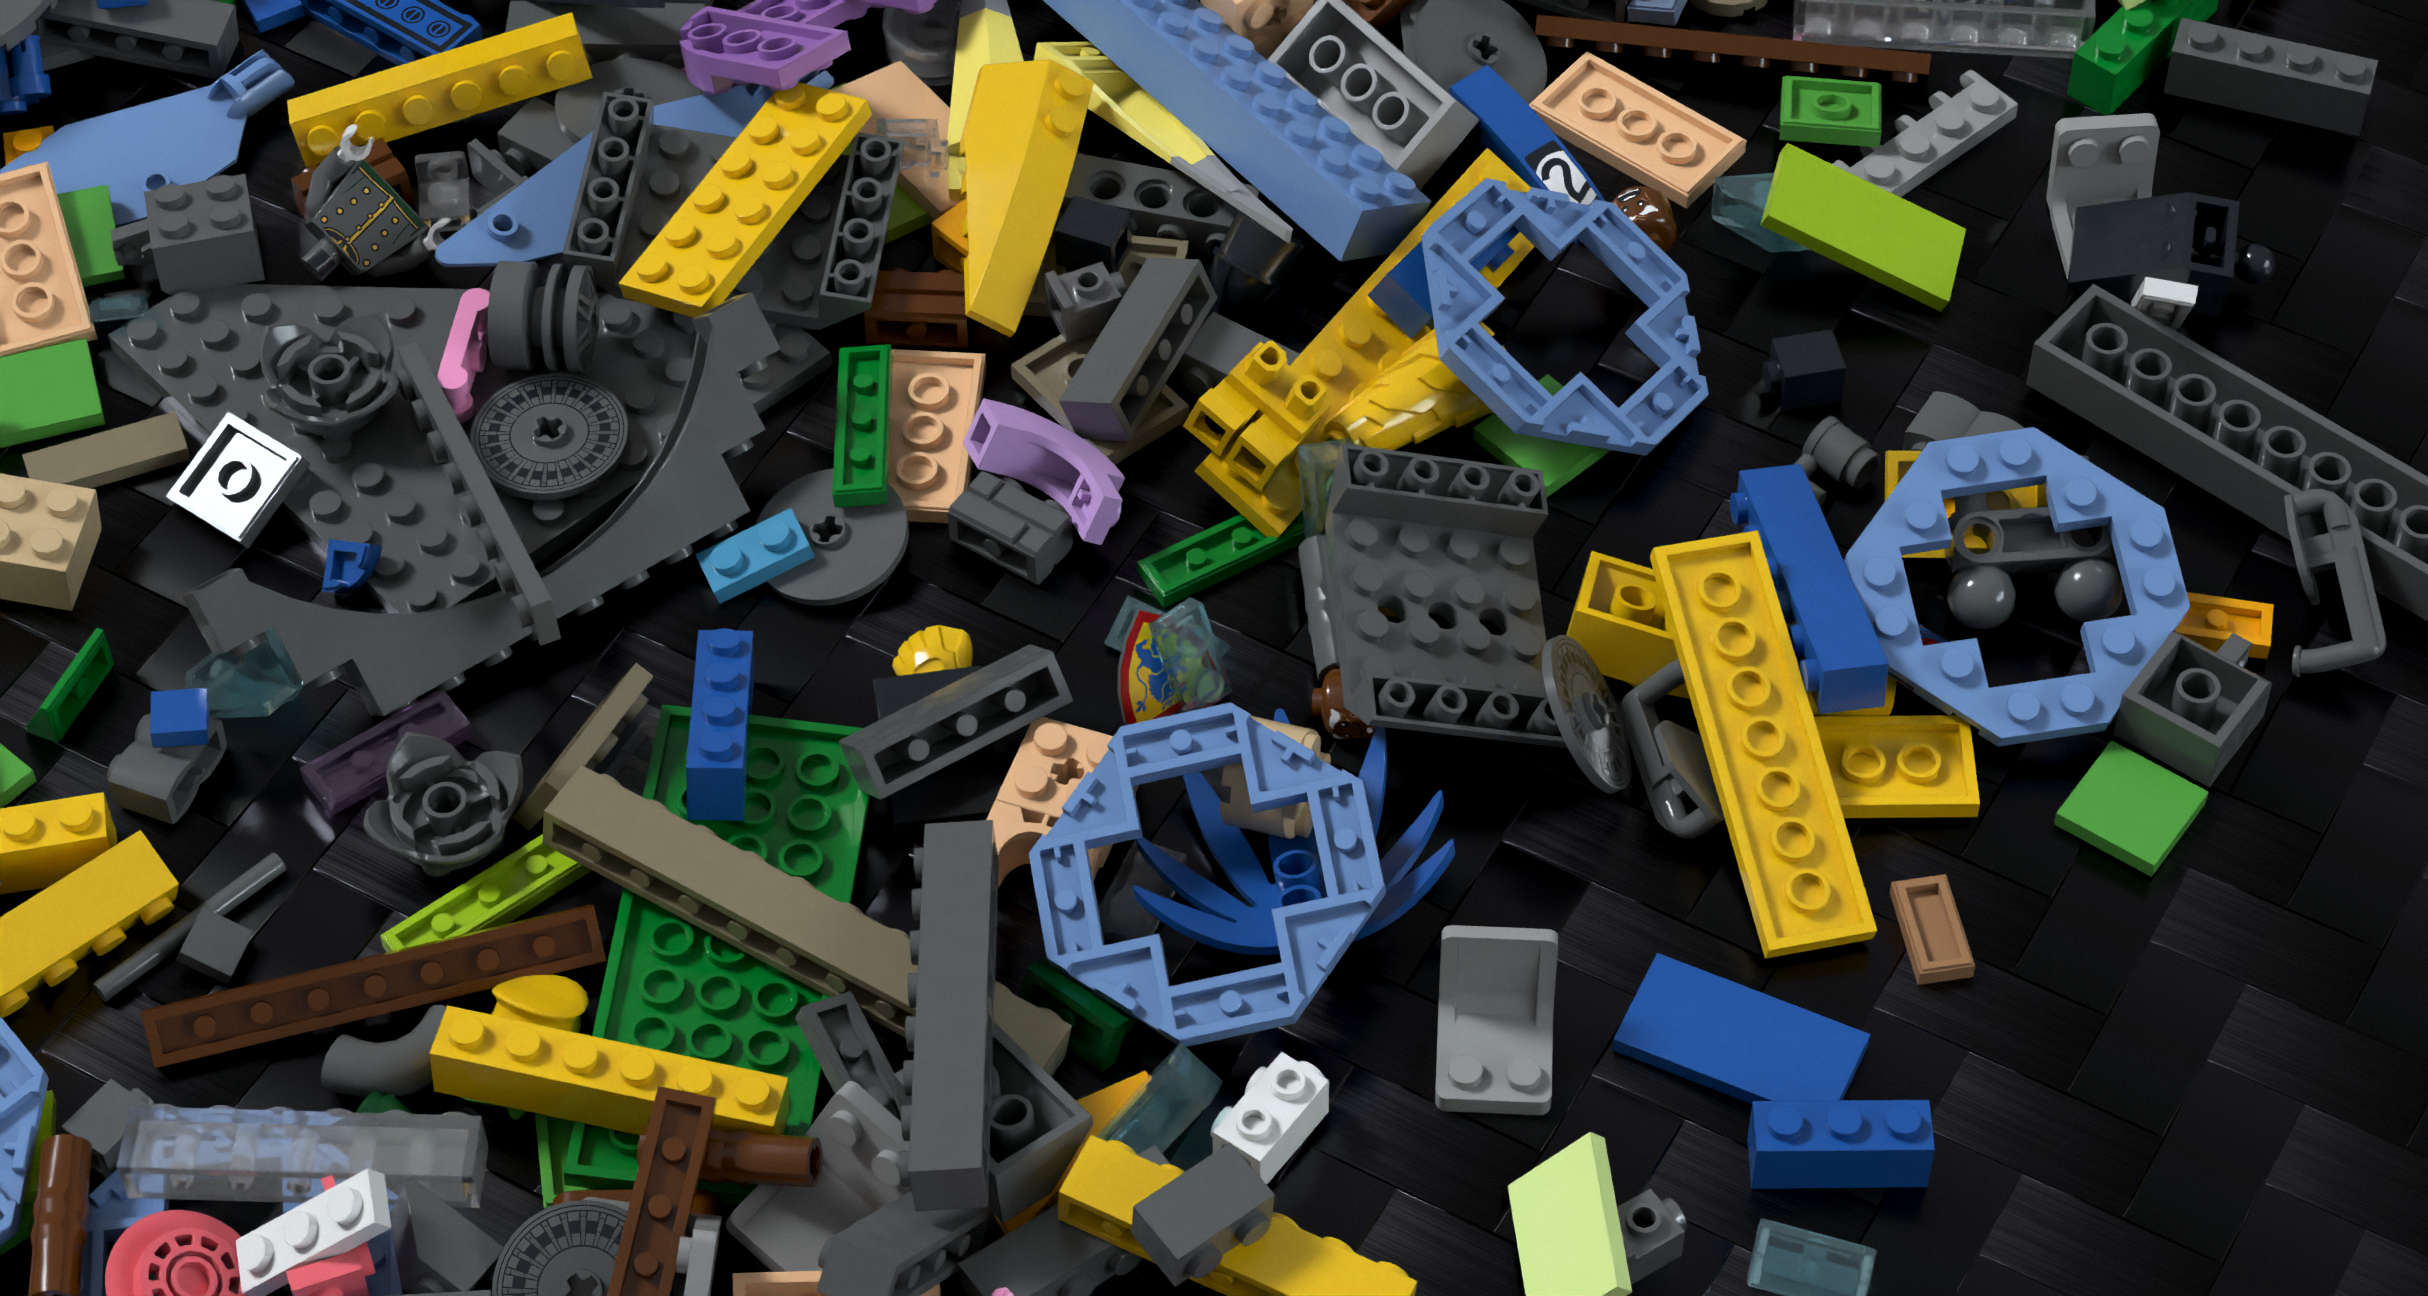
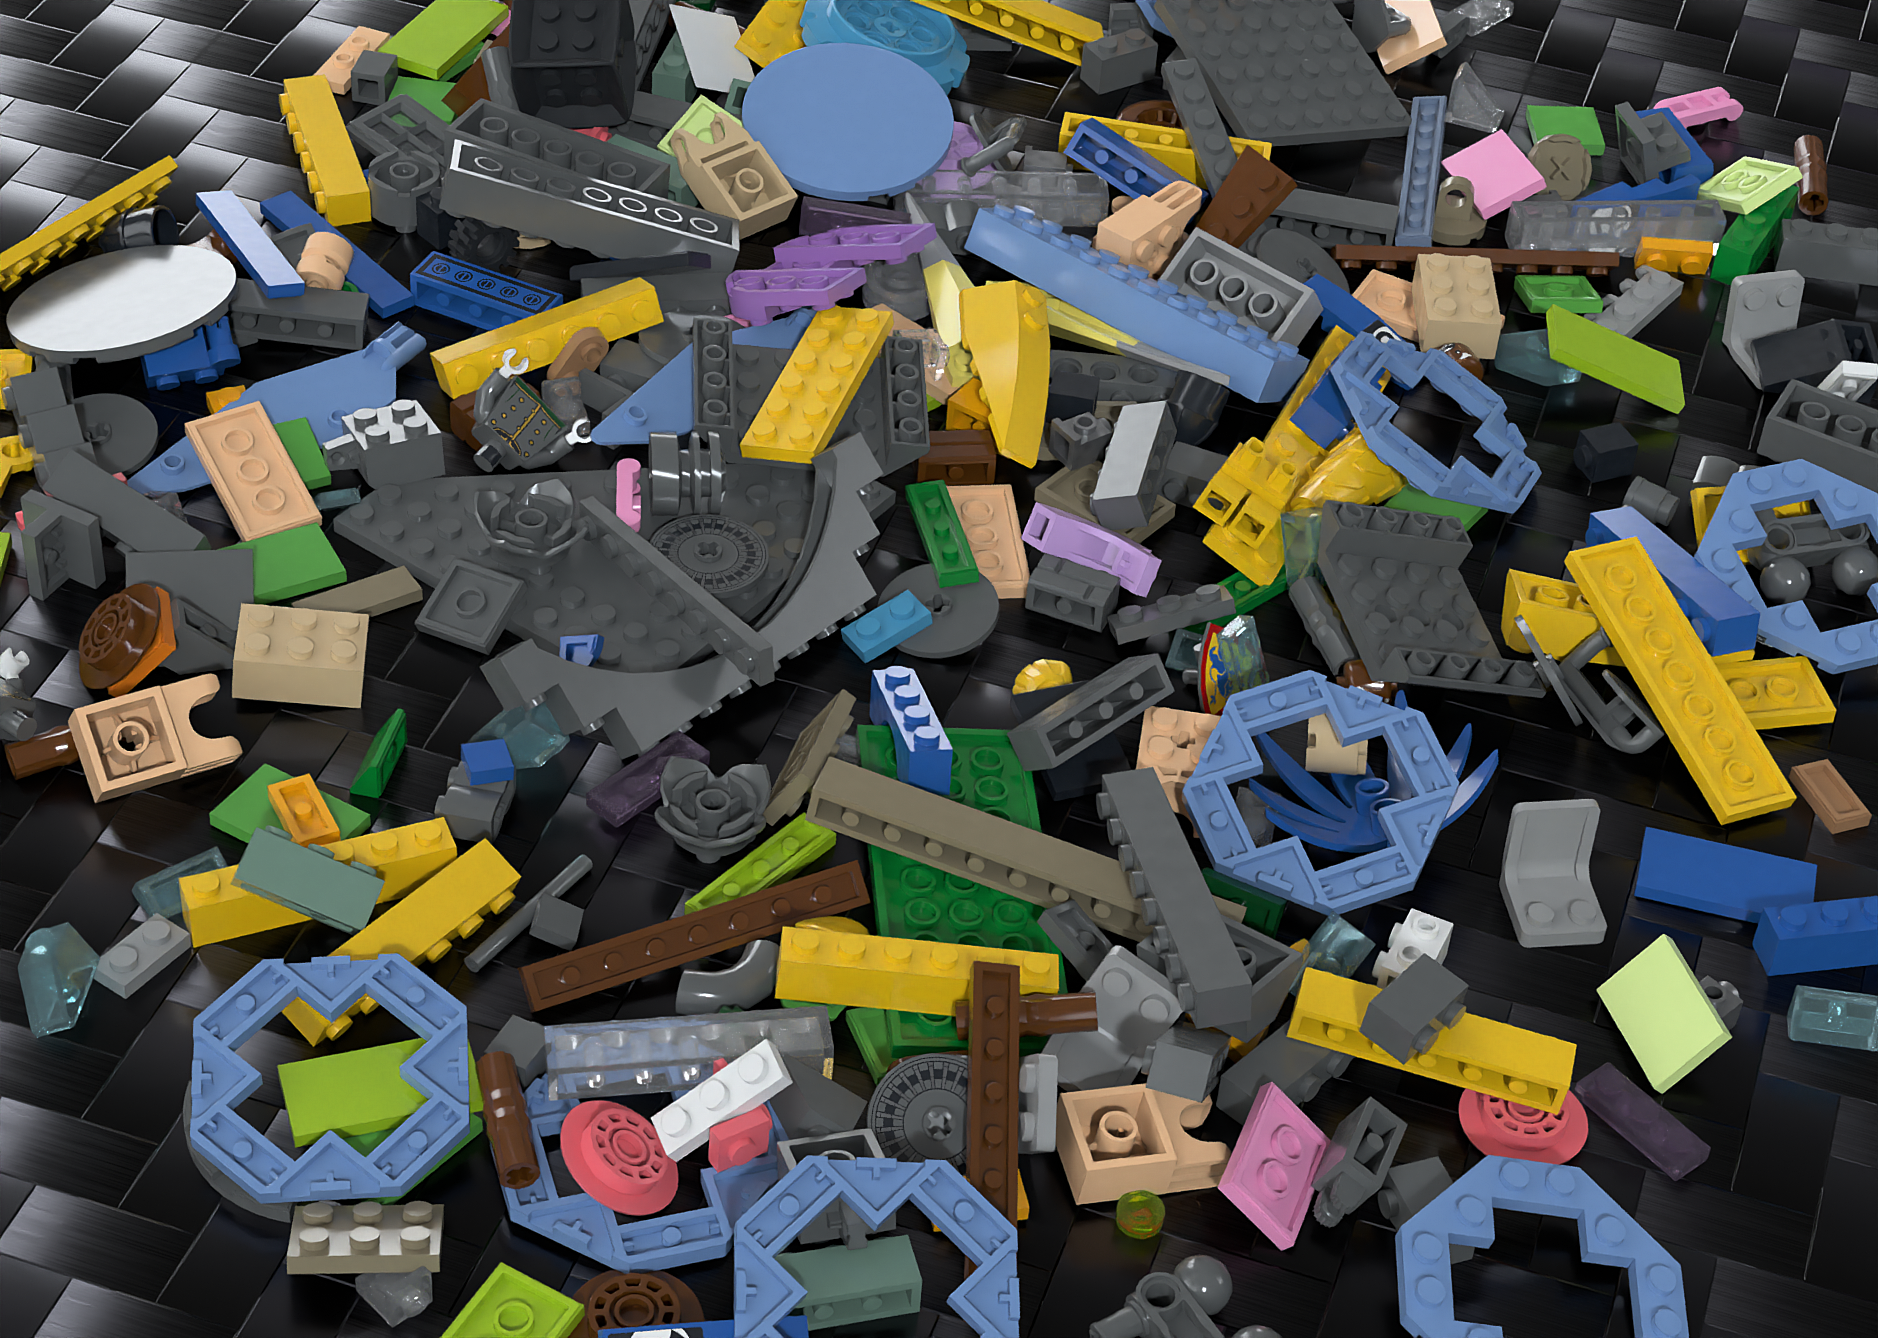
camera: 15 degrees left, 10 degrees down
none -> medium nougat plate [547,327,609,395]
none -> dark grey plate [1107,584,1236,645]
none -> tan brick [1411,253,1502,359]
none -> light orange plate [1634,236,1713,275]

